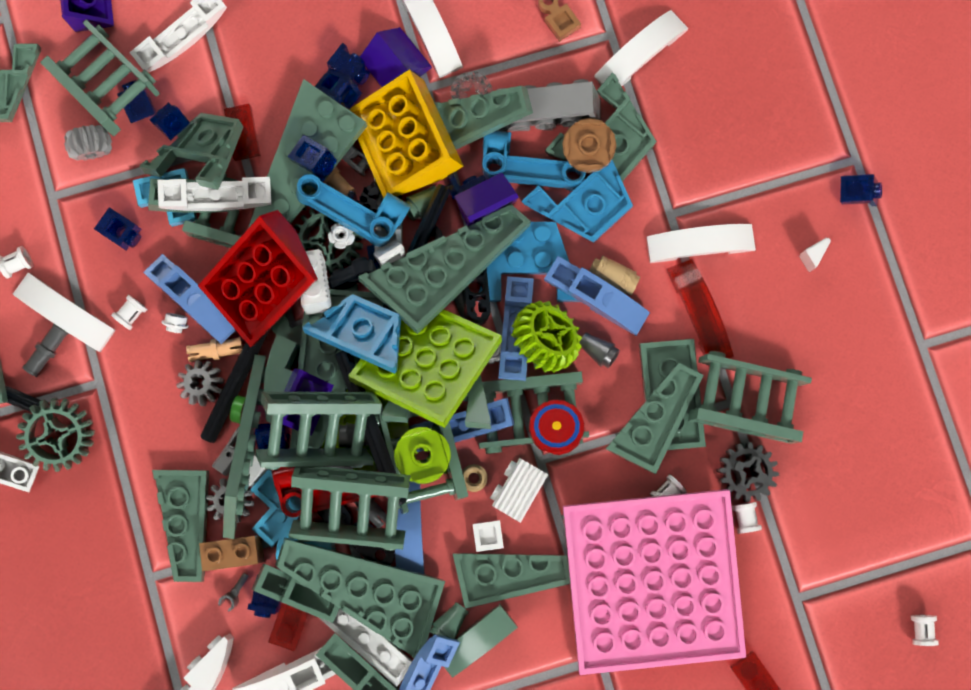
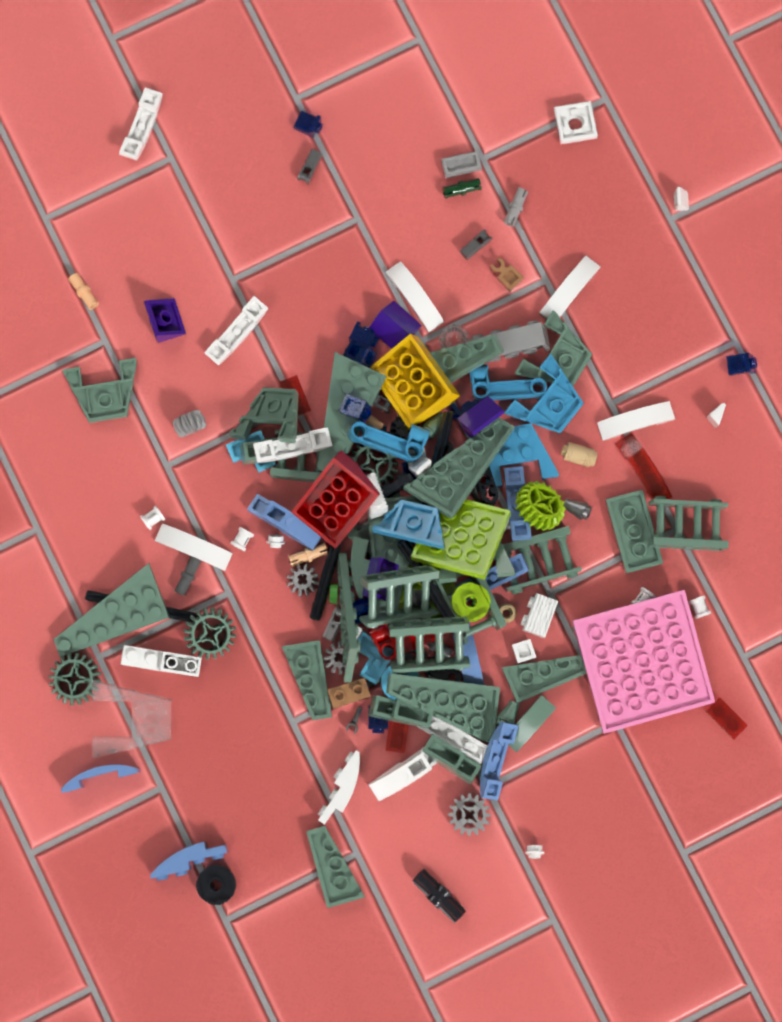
camera: 15 degrees left, 0 degrees up
sand green fence [40,20,160,137] -> none
clear blue brick [94,207,142,251] -> none
clear blue bracket [117,80,157,123] -> none
clear blue bracket [149,102,190,140] -> none
white plate [328,223,355,249] -> none
red tile [529,400,584,455] -> none
medium blue slope [544,256,650,336] -> none
medium nougat tile [562,118,616,173] -> none
sand green wing [605,363,704,474] -> none
dark grey gear [717,442,779,502] -> none

